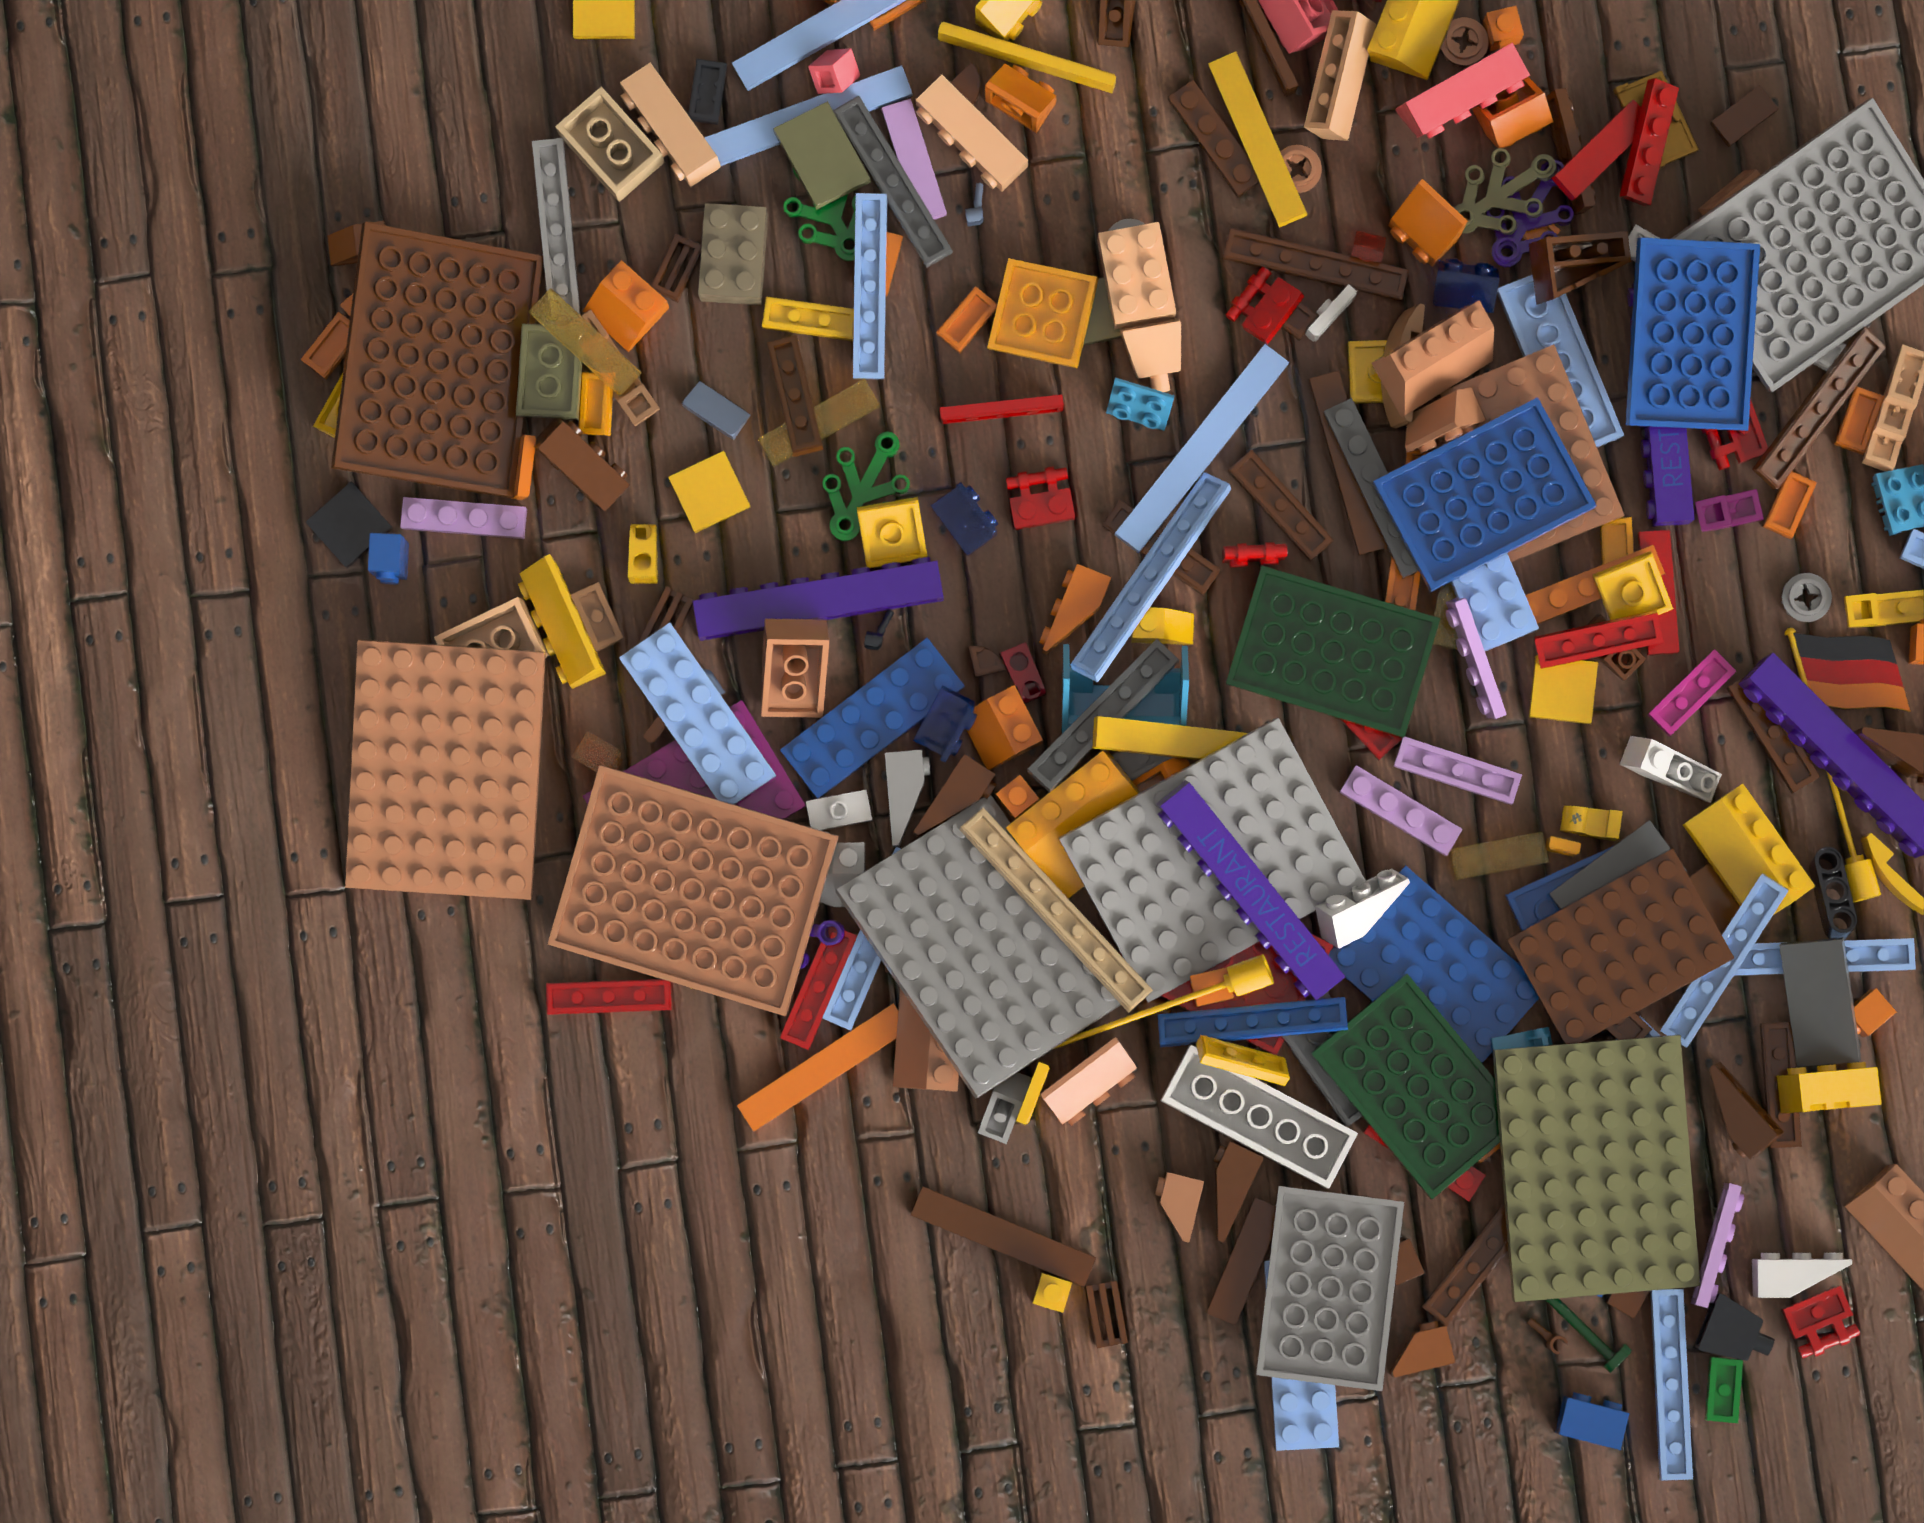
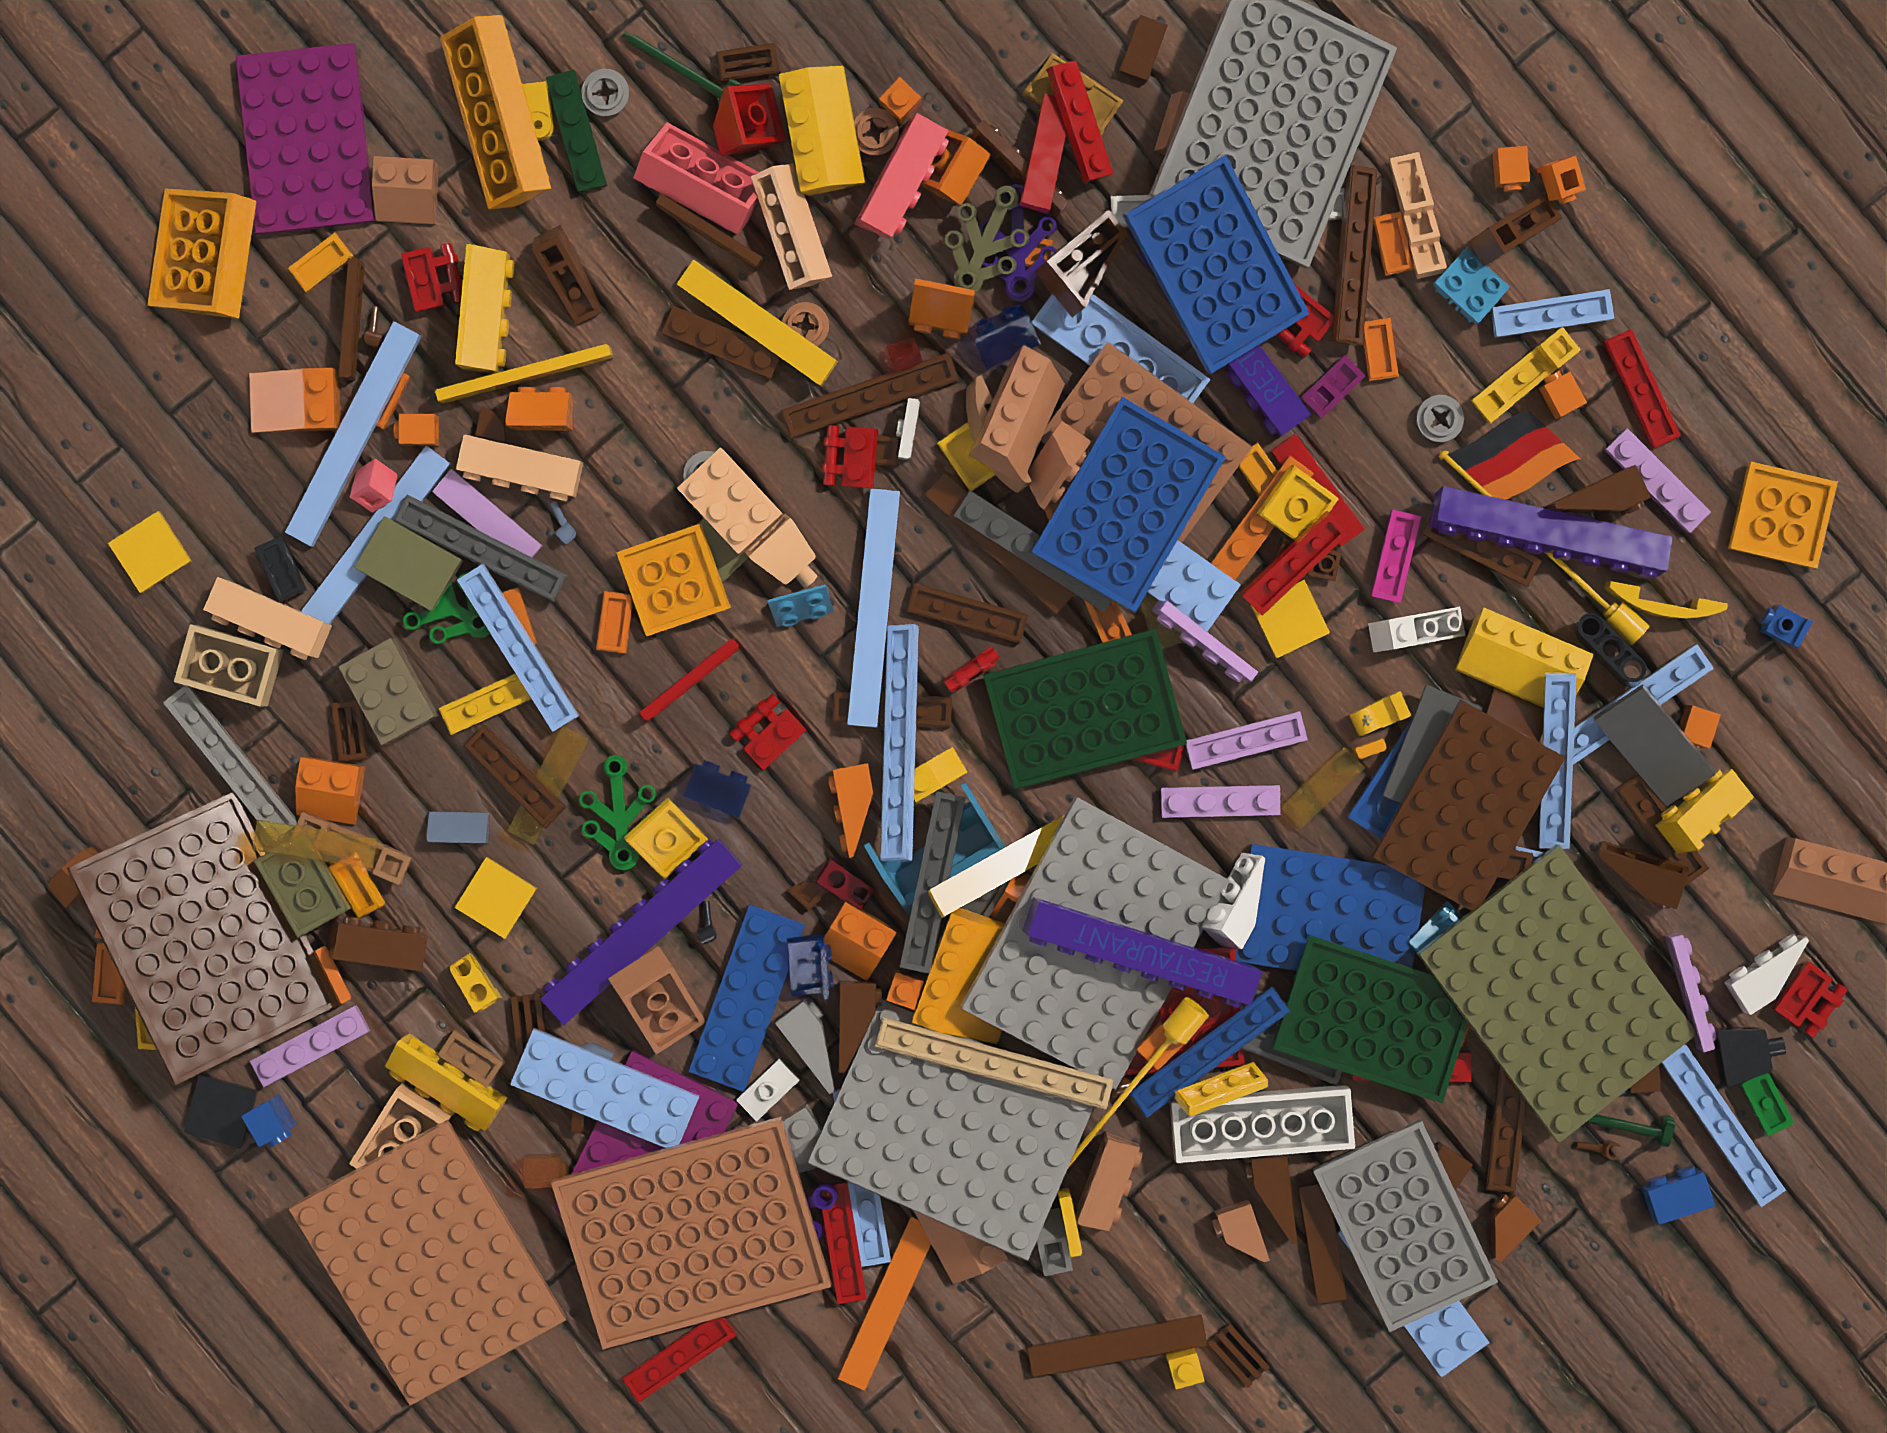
camera: 40 degrees left, 5 degrees up
none -> orange brick [394,414,439,446]

